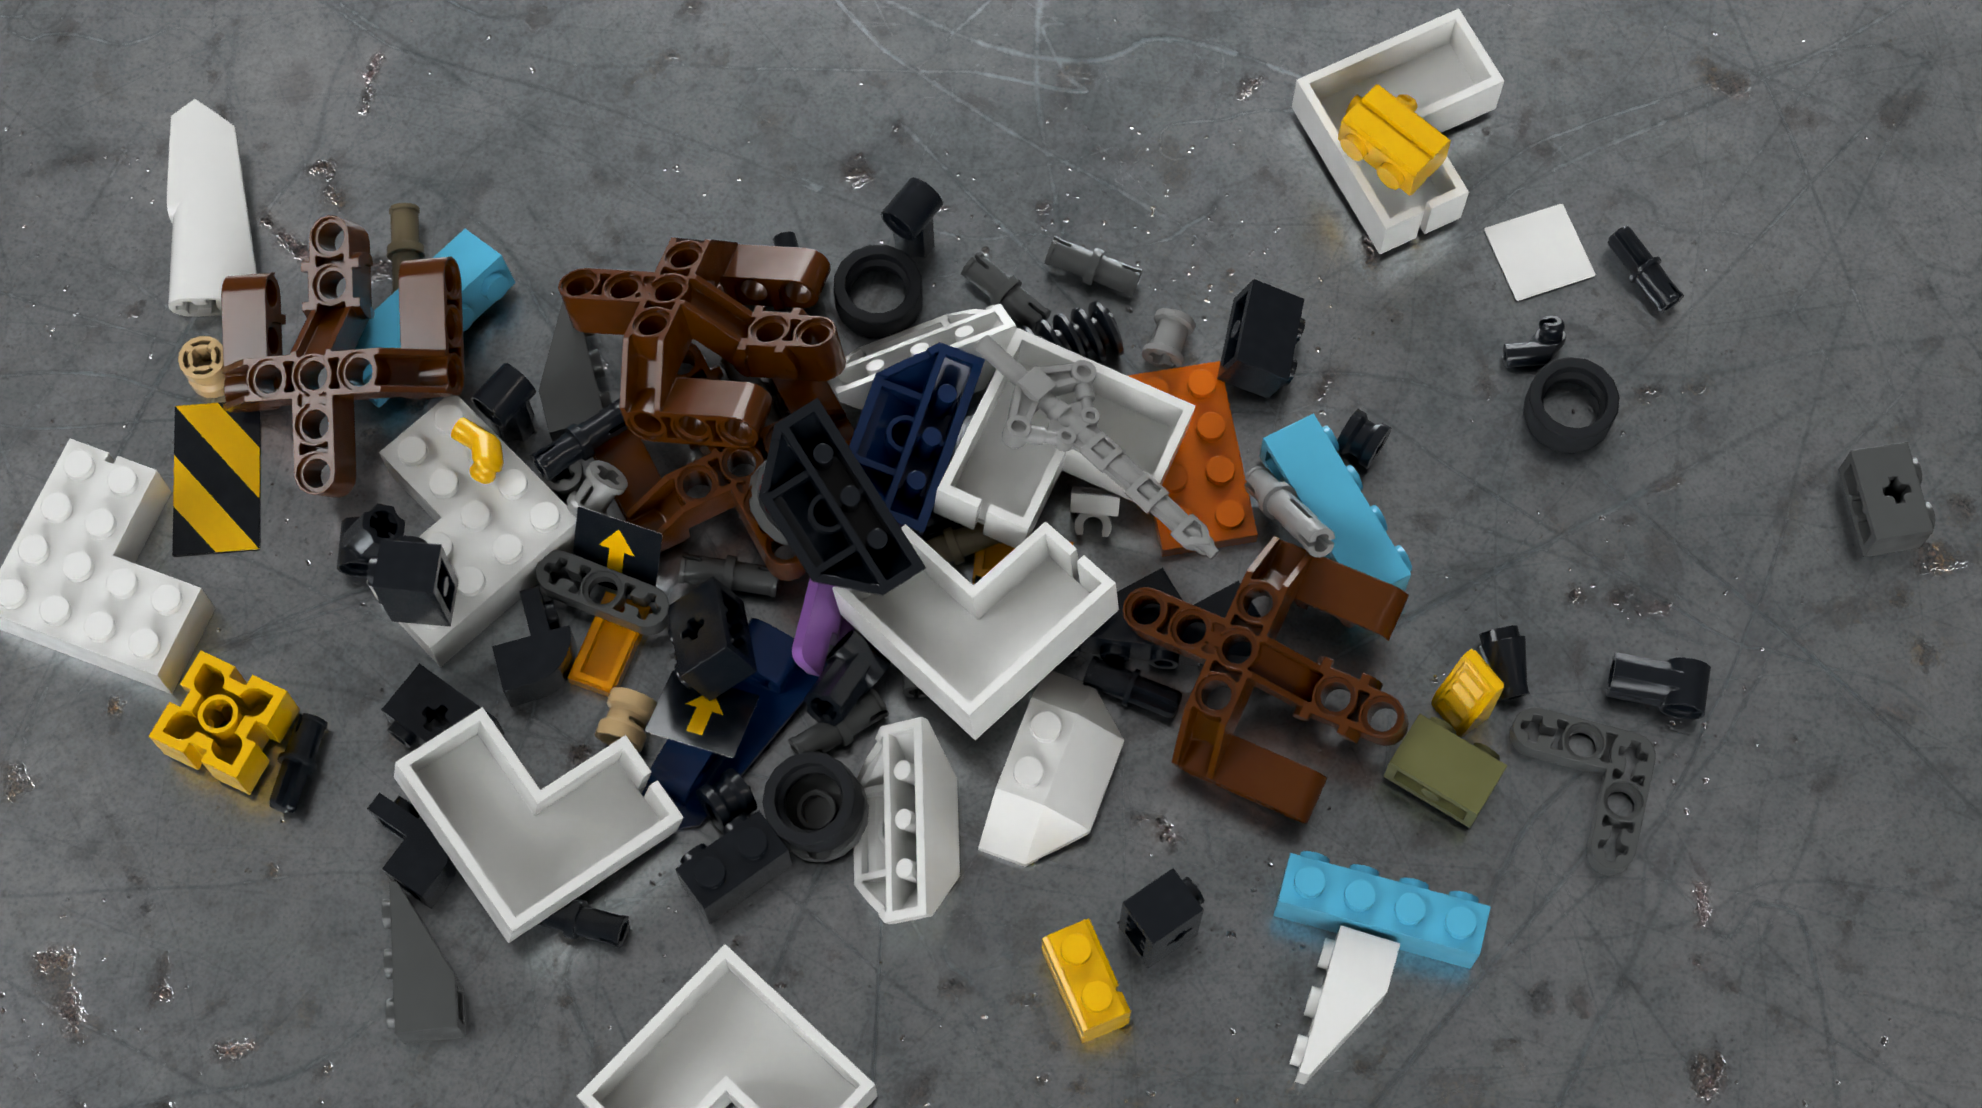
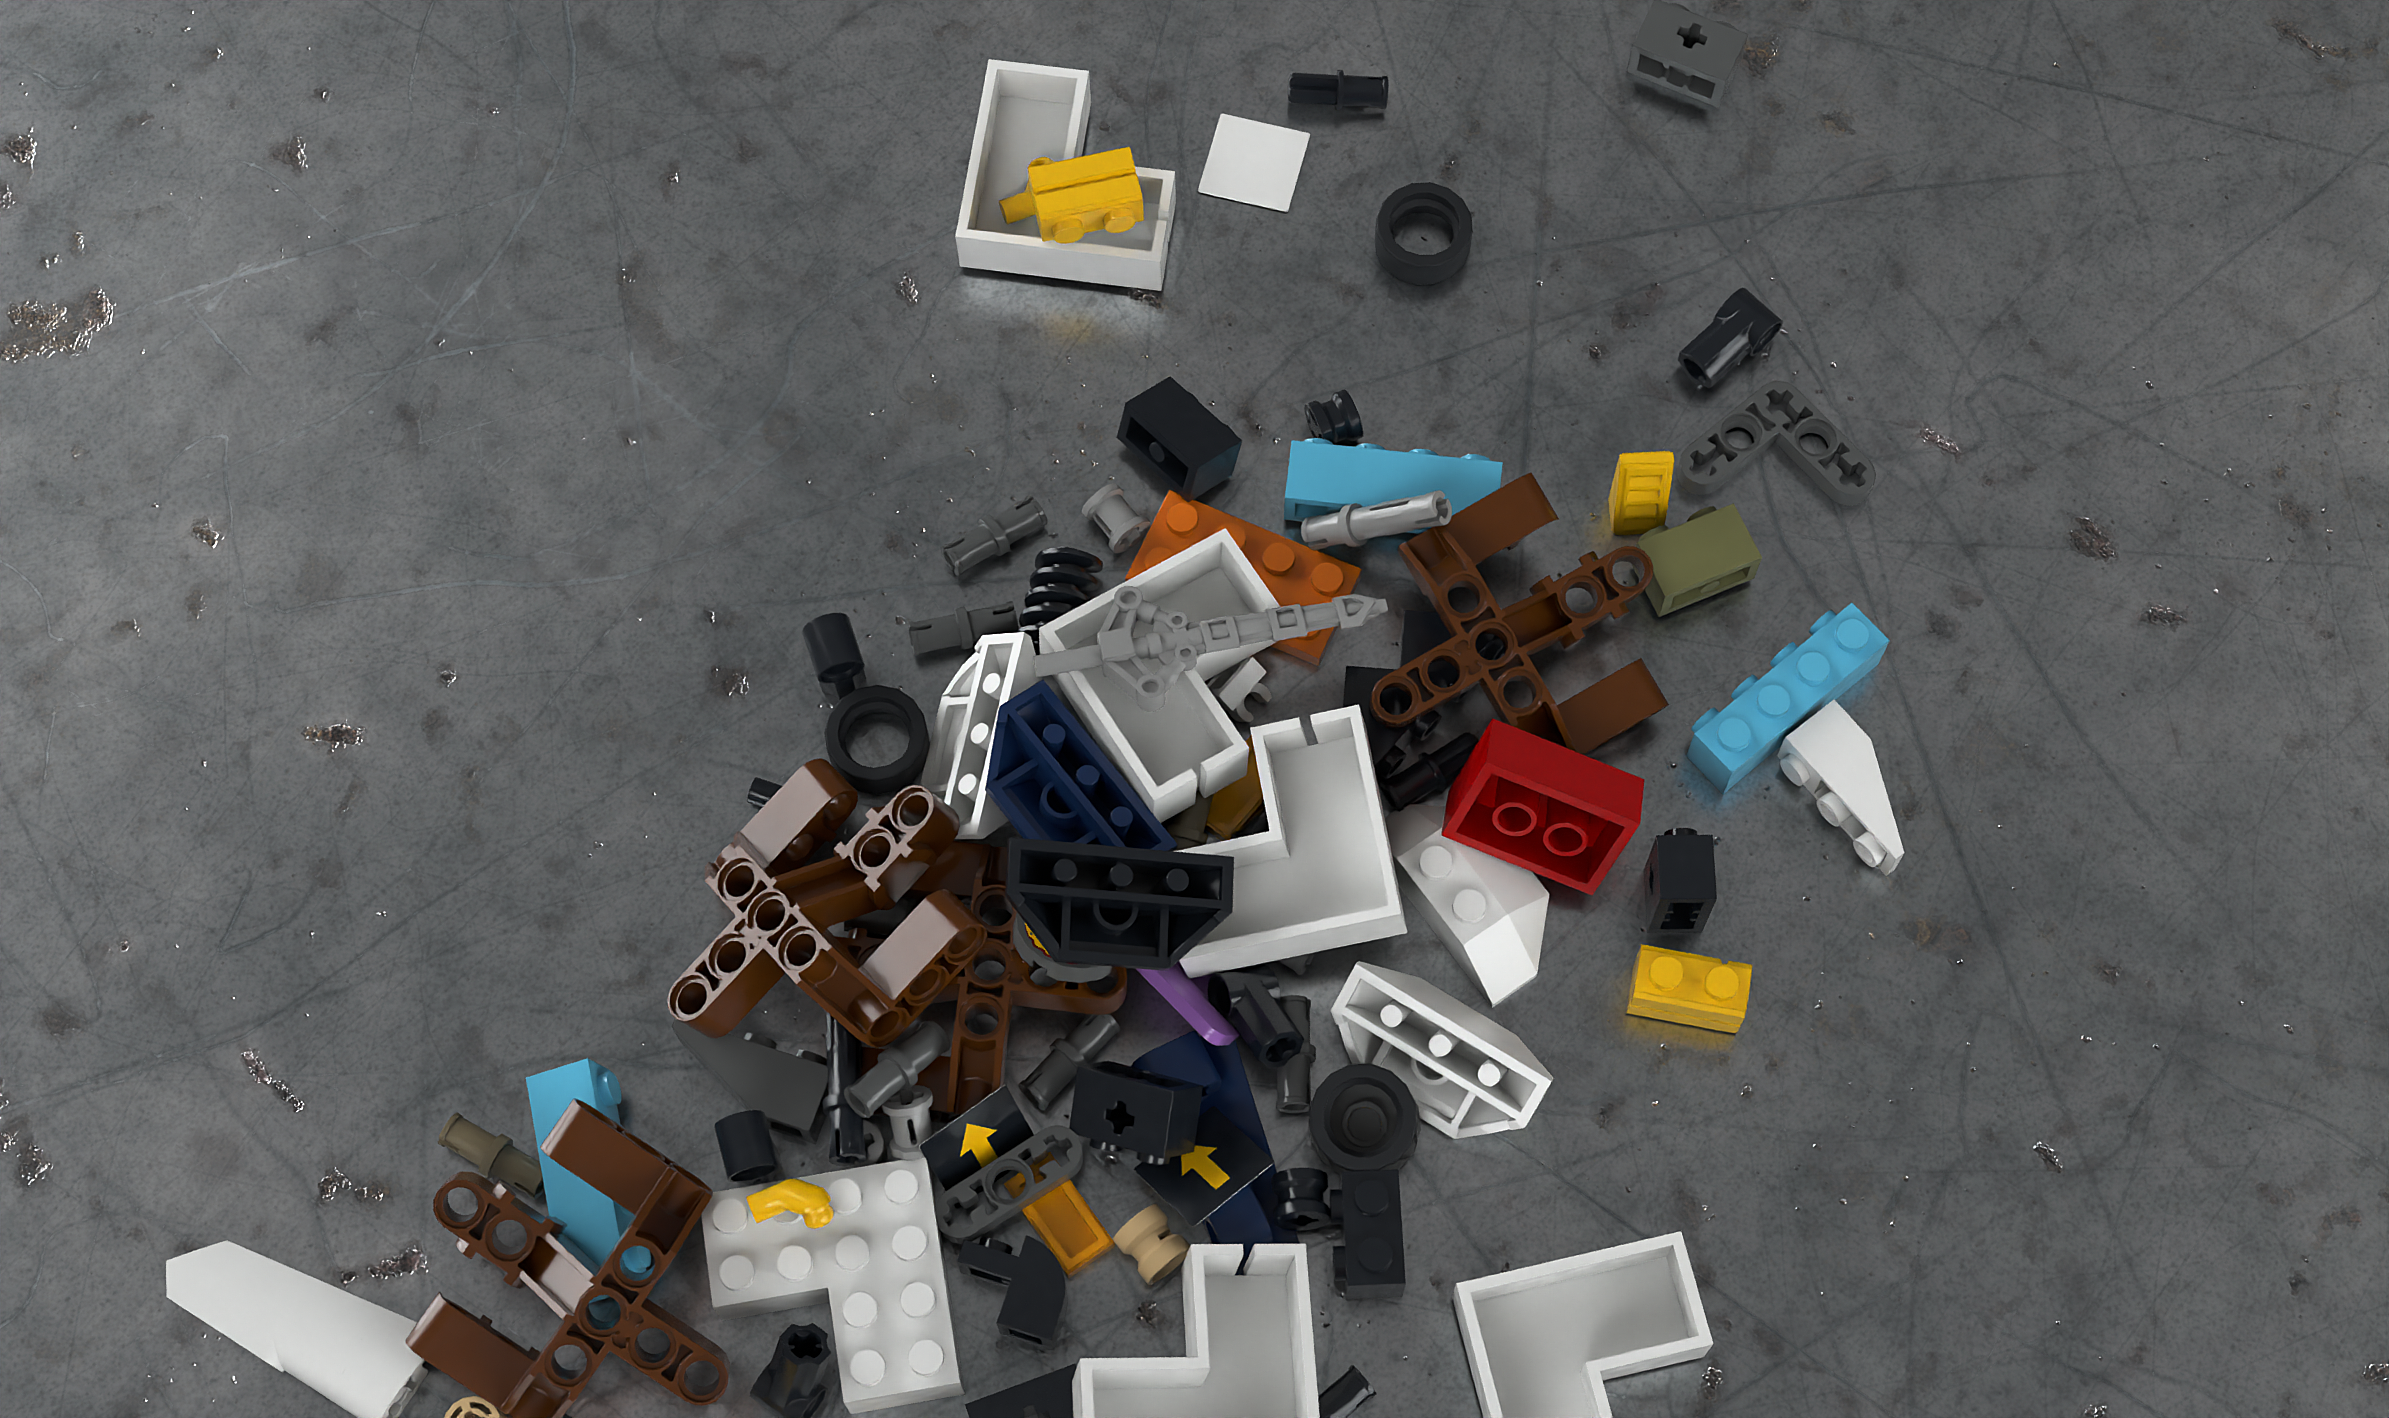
camera: 55 degrees left, 0 degrees up
black brick [367,535,459,627] -> none
black cone [1477,625,1530,701] -> none
black arm [1503,316,1566,367] -> none
none -> dark grey pin [844,1020,951,1118]
none -> red brick [1441,718,1645,896]

